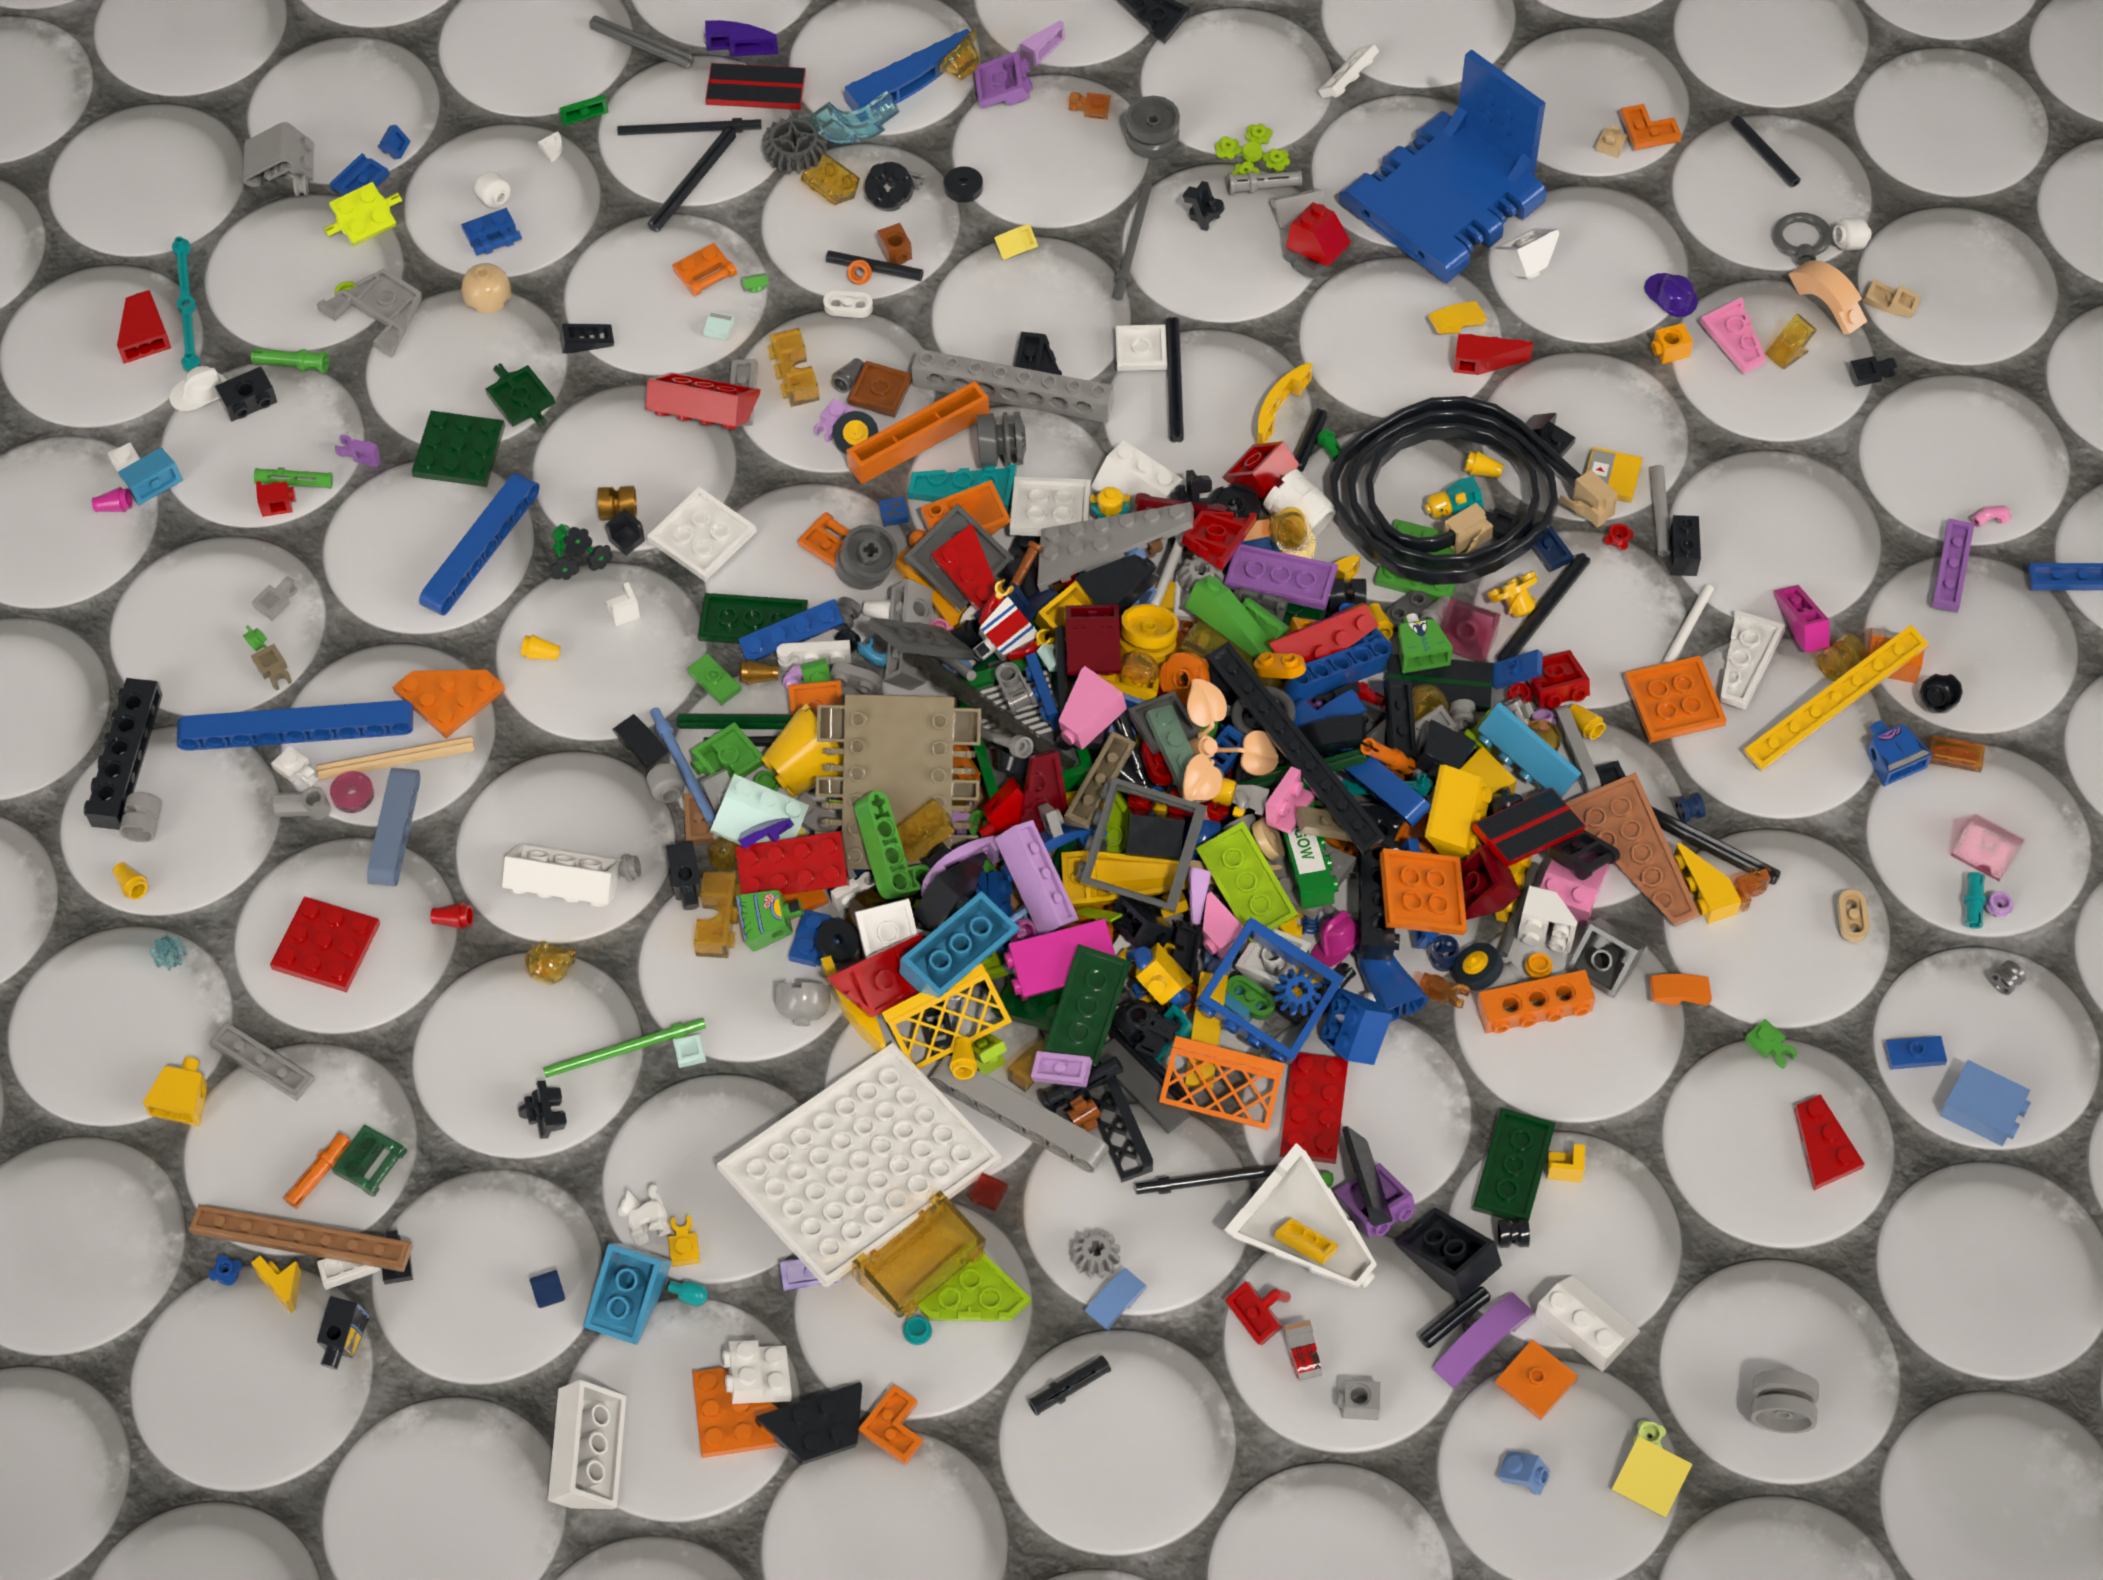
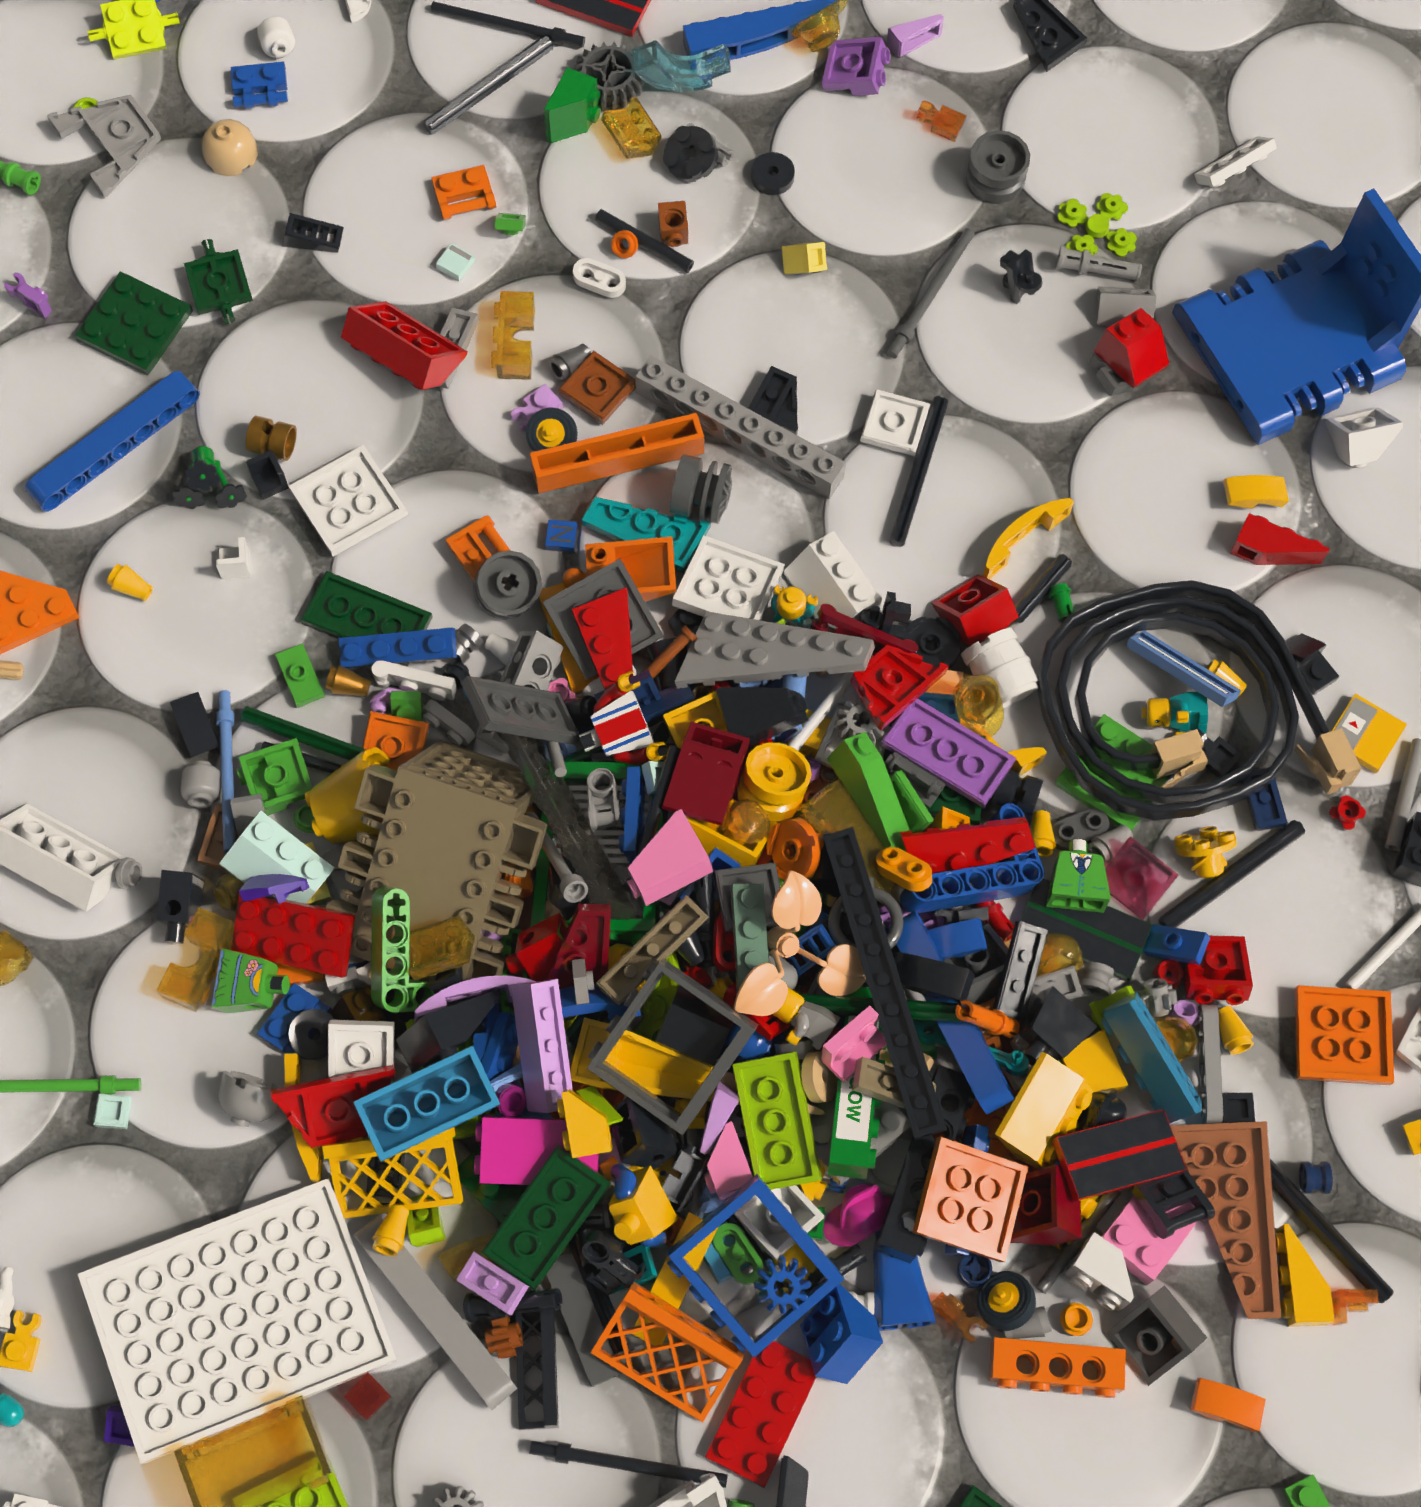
camera: 15 degrees right, 10 degrees up
none -> green slope [544,67,601,143]
none -> yellow slope [557,1089,613,1158]
none -> medium blue tile [1126,630,1241,707]

